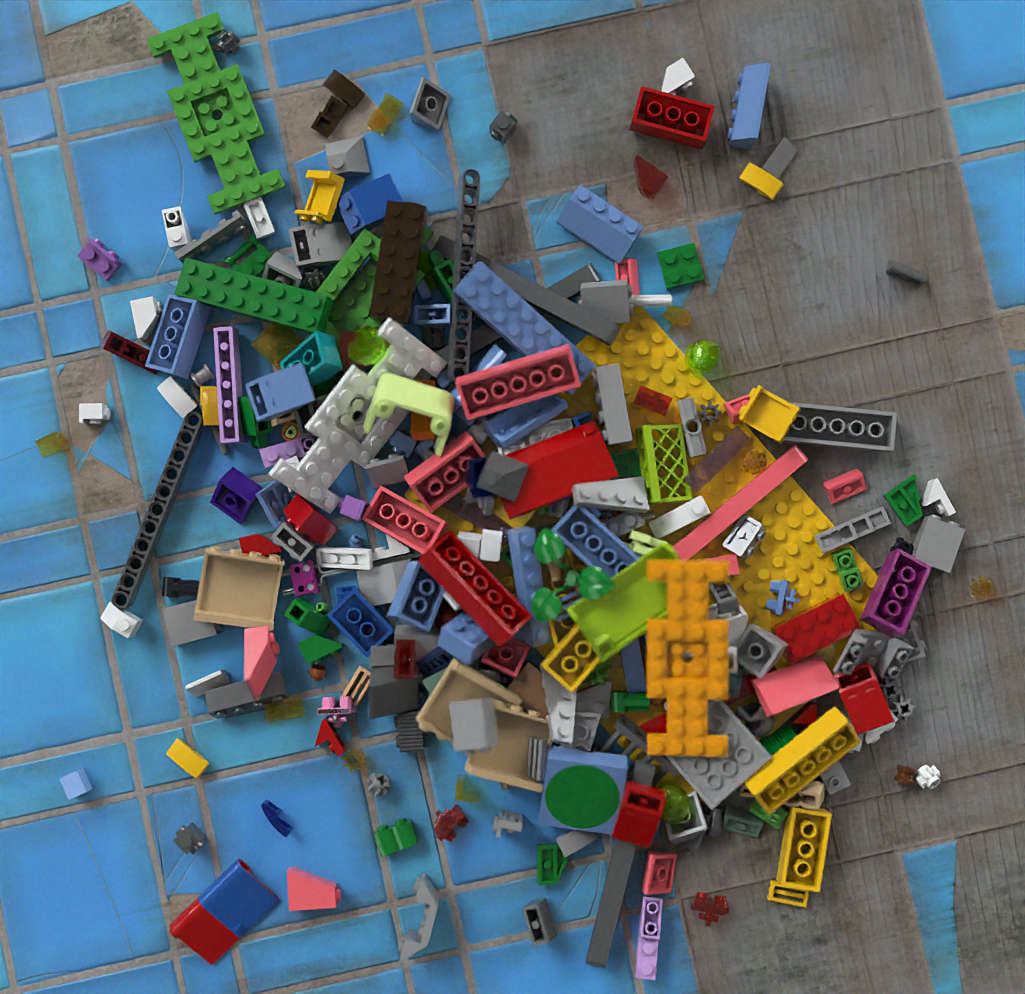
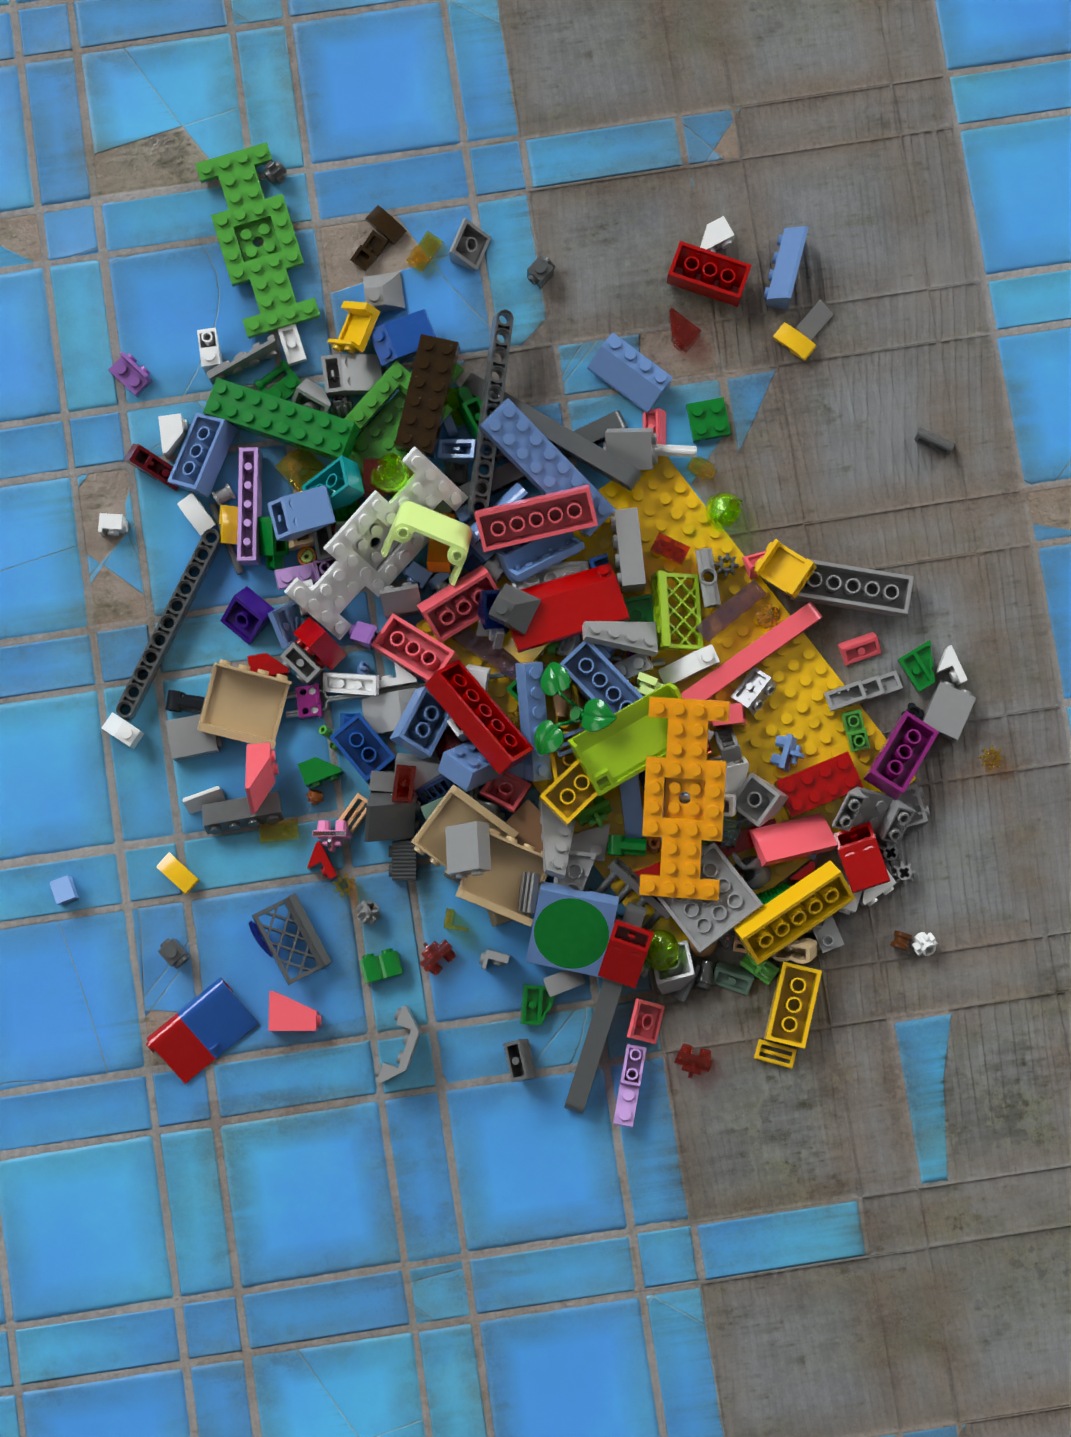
camera: 10 degrees right, 5 degrees down
clear yellow panel [35,431,70,458] -> none
green slope [284,597,332,636] -> none
white slope [480,529,502,562] -> none
none -> dark grey fence [252,893,332,986]

